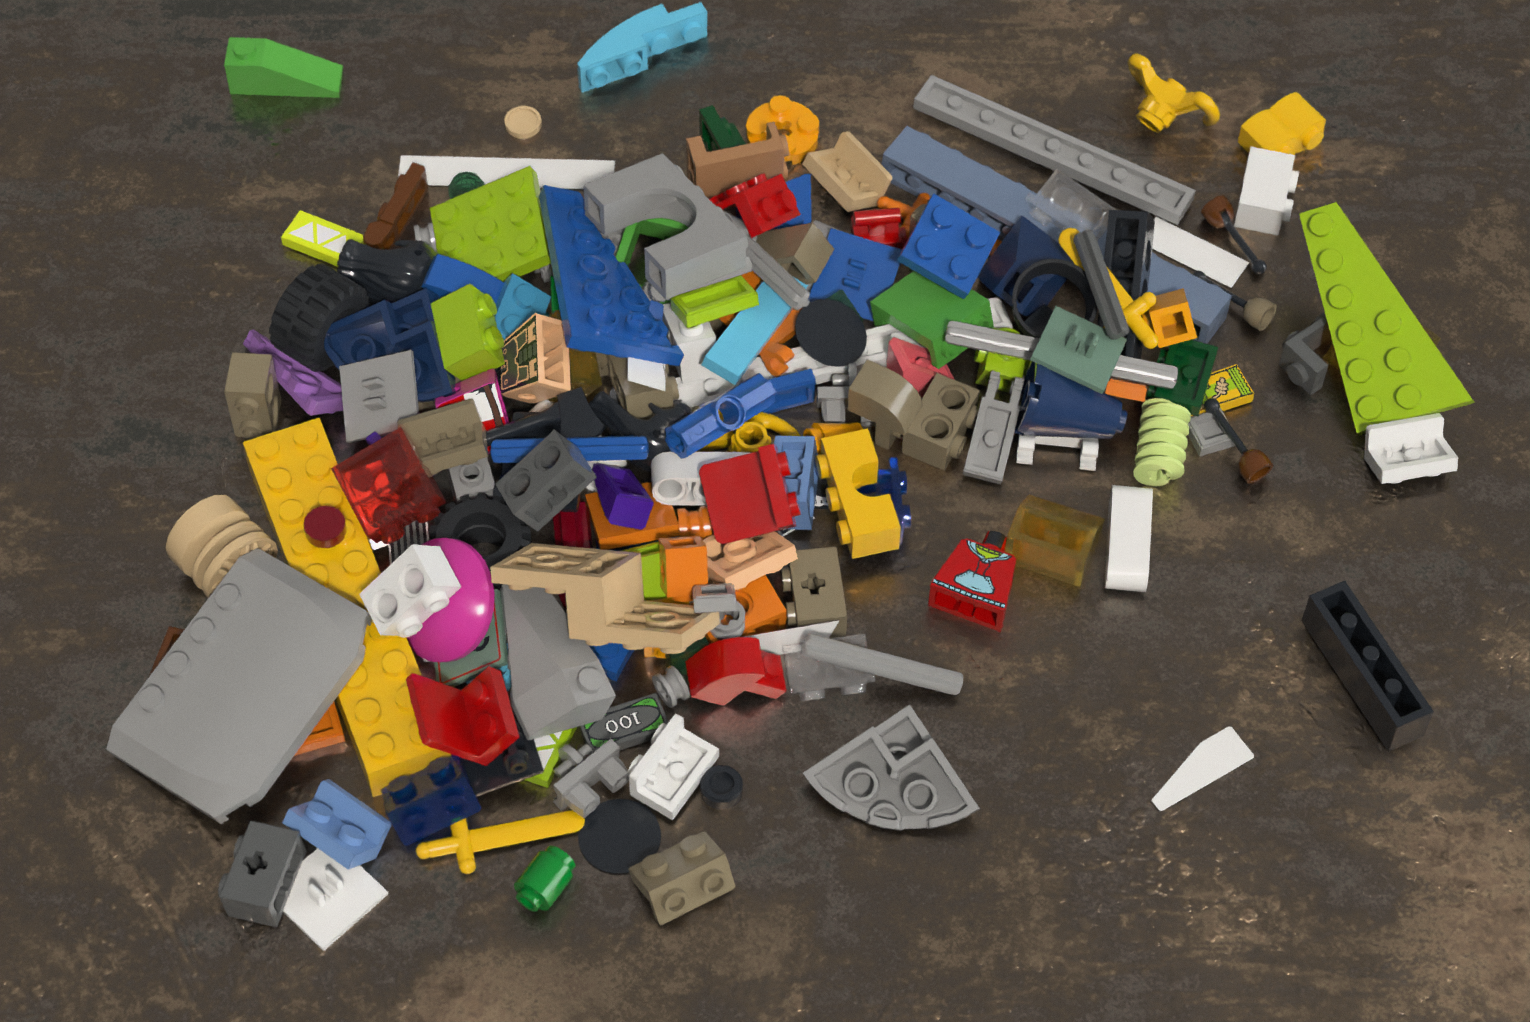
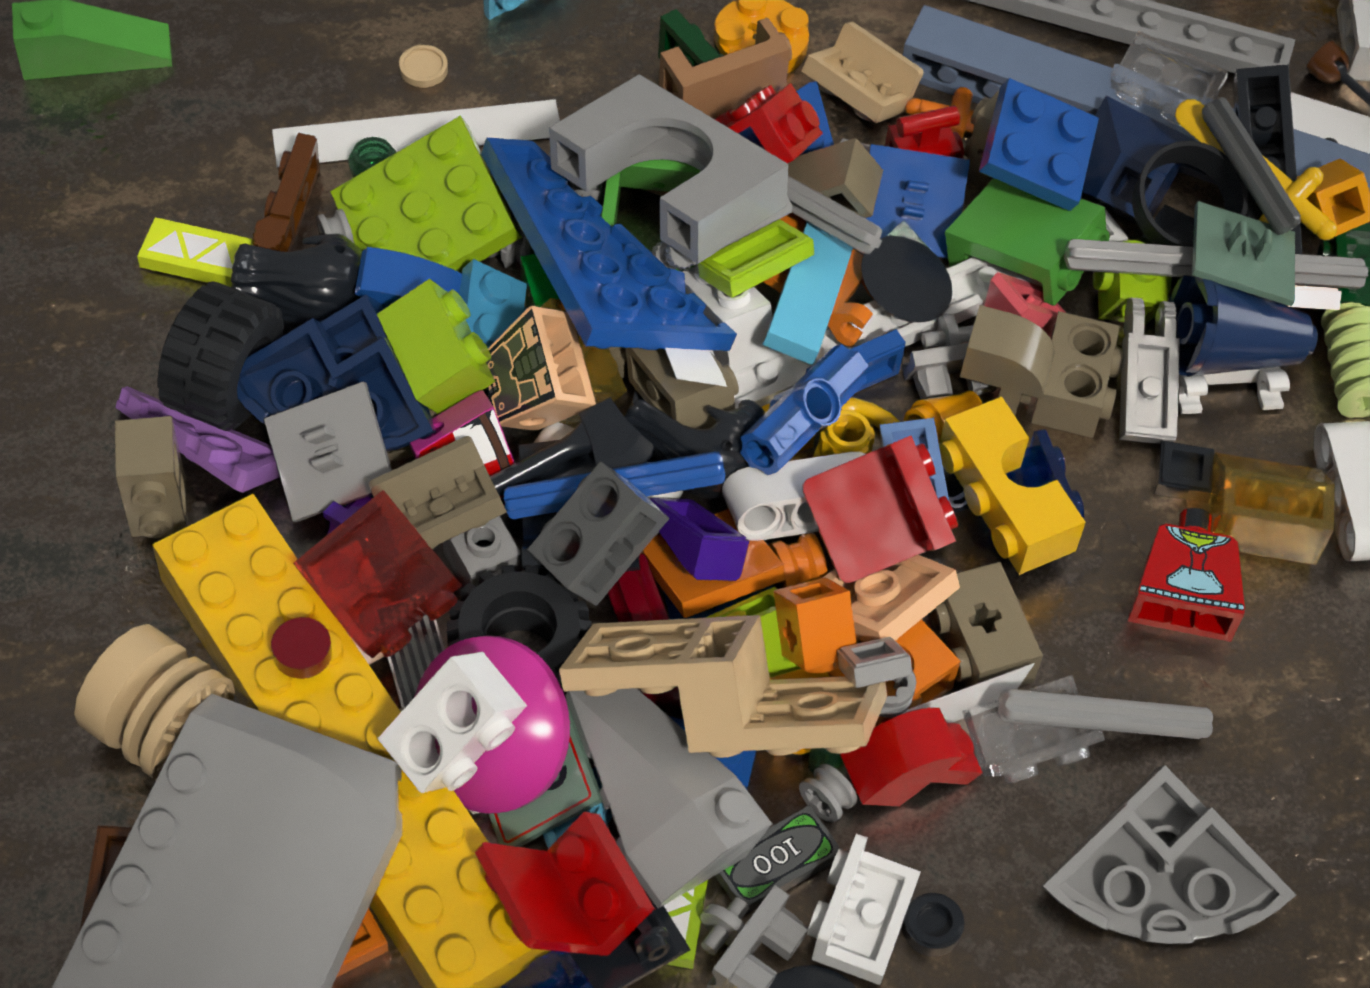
camera: 15 degrees left, 0 degrees up
none -> black tile [1154,440,1214,503]

